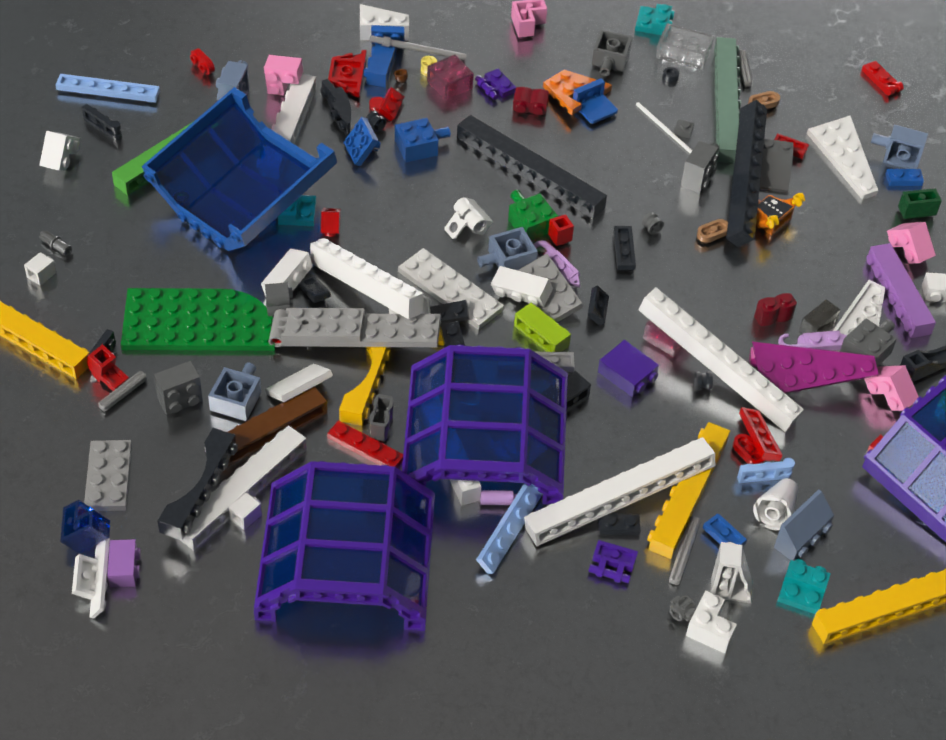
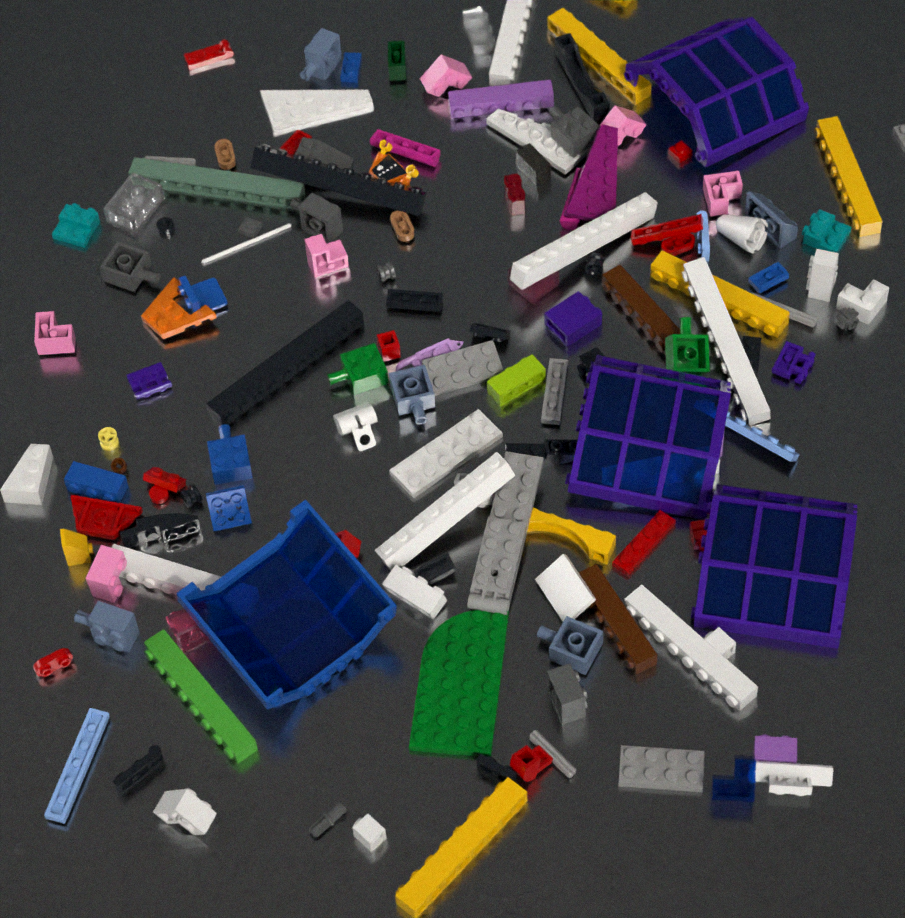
camera: 75 degrees left, 5 degrees up
black arch [157,428,238,540] -> none
dark grey brick [265,282,294,318] -> none
light grey bar [369,35,466,60] -> none
dark grey brick [370,394,393,441] -> none
blue plate [371,25,405,45] -> none
clear pink brick [427,55,474,100] -> none
black plate [430,300,469,324] -> none
white brick [491,266,553,307] -> none
dark red brick [513,87,549,115] -> none
lavender plate [778,331,847,351] -> none
none -> yellow slope [60,529,94,566]
none -> bright pink brick [304,234,349,278]
none -> dark pink brick [370,129,441,167]
none -> reddish brown brick [601,265,680,355]
none -> green brick [665,317,710,376]
none -> bright pink brick [703,171,743,217]

